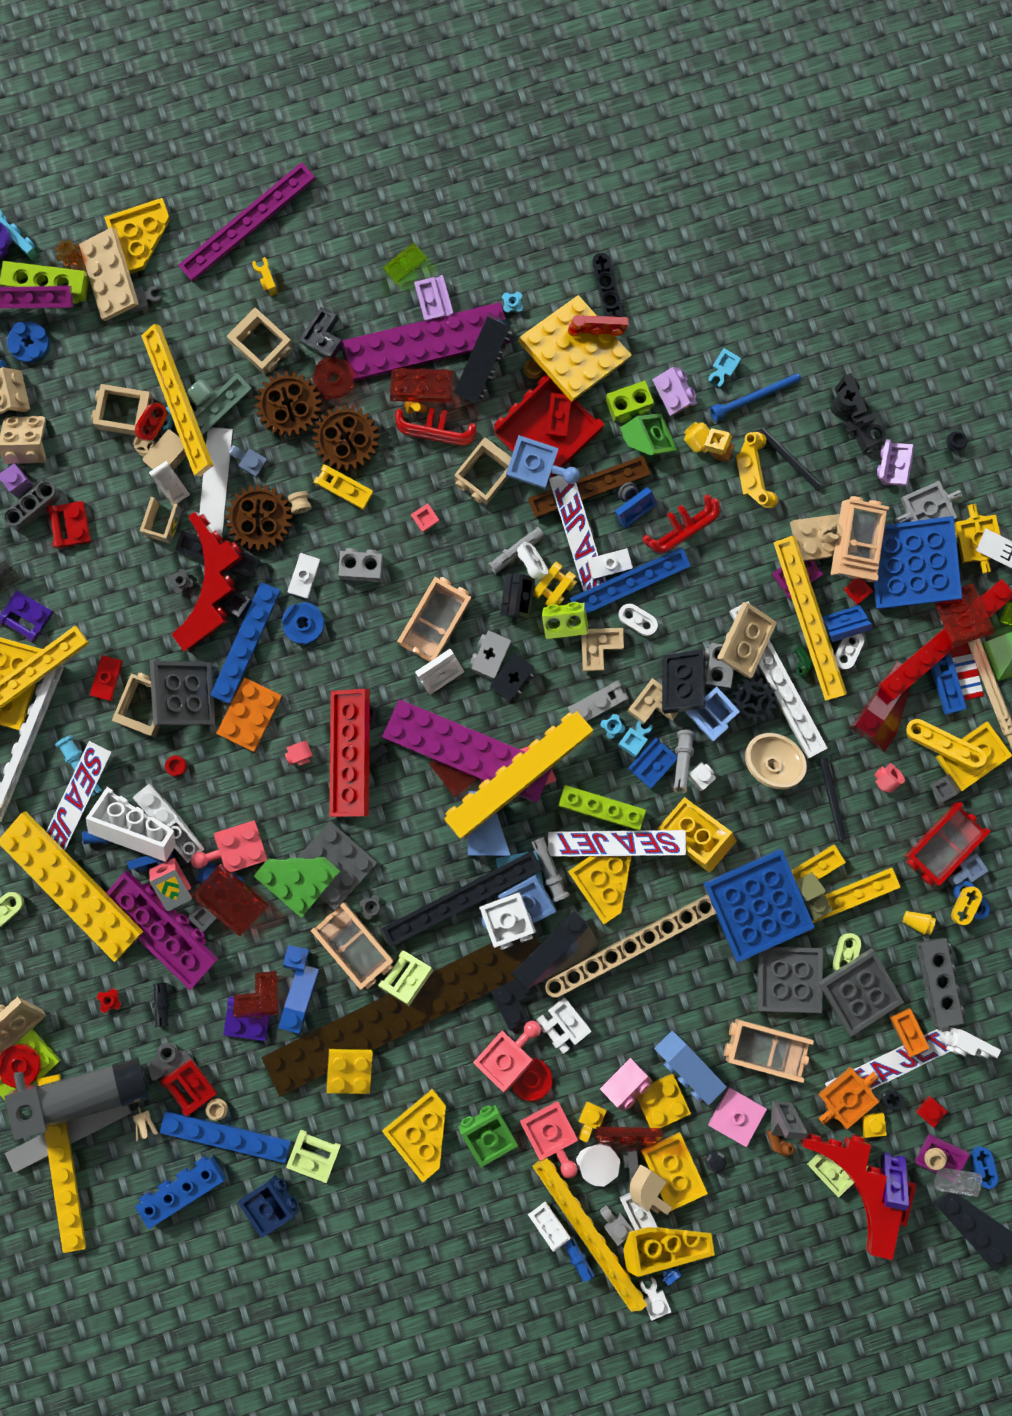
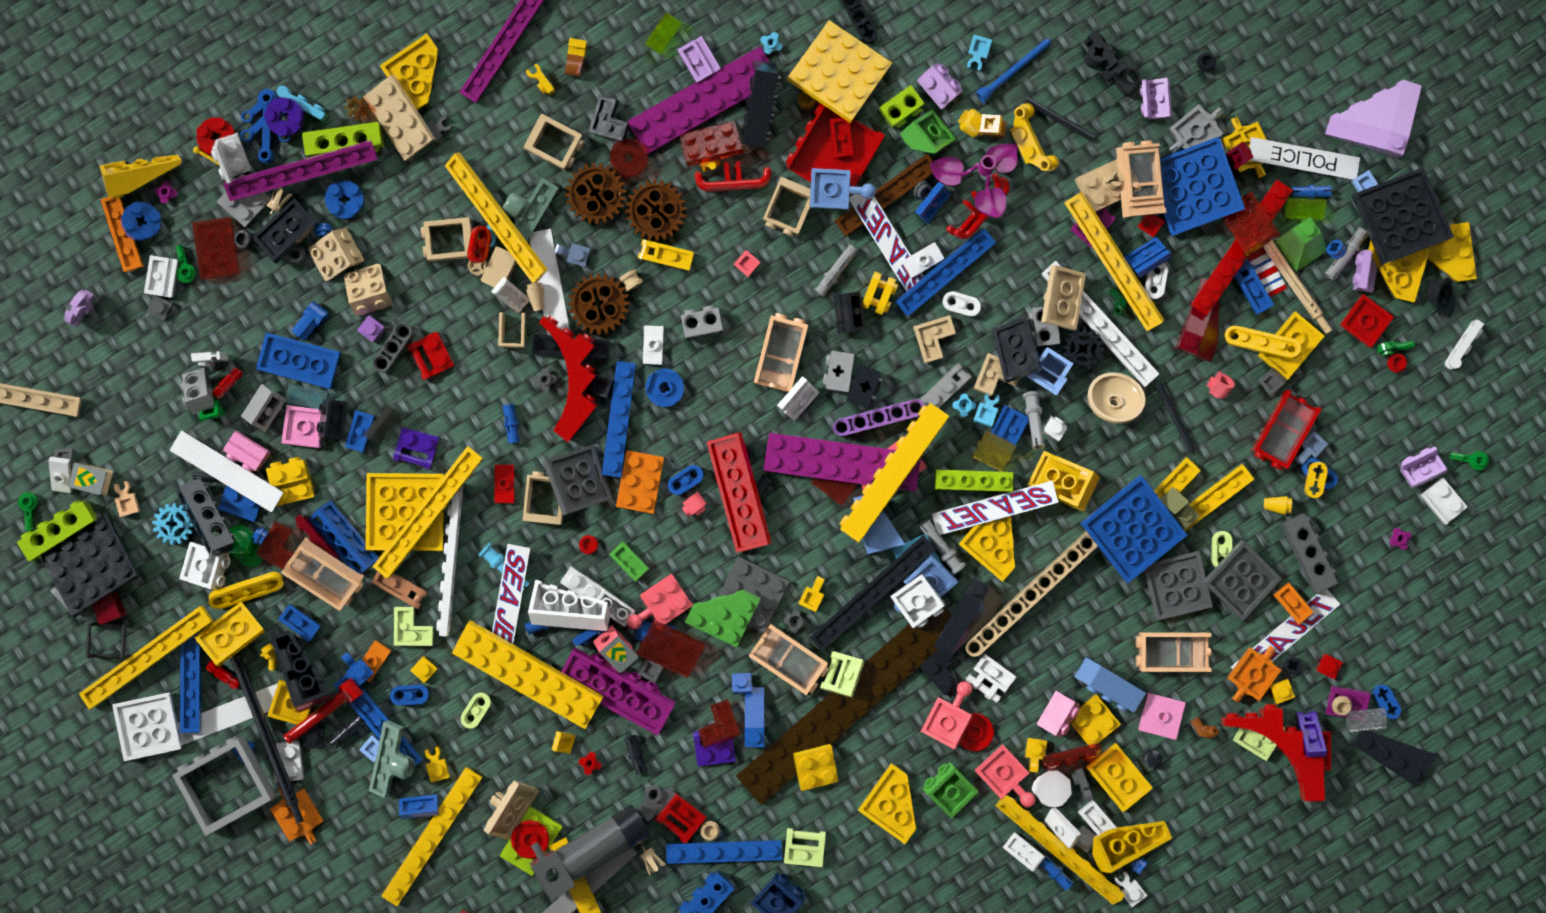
camera: 10 degrees left, 5 degrees up
white plate [517,542,548,579] -> none
lime brick [542,602,588,639] -> none
red plate [567,315,628,336] -> none
tan brick [630,1165,672,1215] -> none
dark grey slope [771,1101,808,1140] -> none
white plate [940,1027,1001,1059] -> none
none -> blue pin [502,404,520,444]
none -> tan cone [526,282,545,311]
none -> yellow plate [551,731,576,754]
none -> leg [565,38,588,77]
none -> bright green plate [609,541,650,582]
none -> blue plate [668,465,703,495]
none -> yellow plate [798,576,824,612]
none -> medium lavender beam [833,399,924,436]
none -> magenta plant [930,144,1017,218]
none -> clear yellow piece [972,430,1016,472]
none -> white plate [1044,807,1081,849]
none -> dark red plate [1226,141,1254,172]

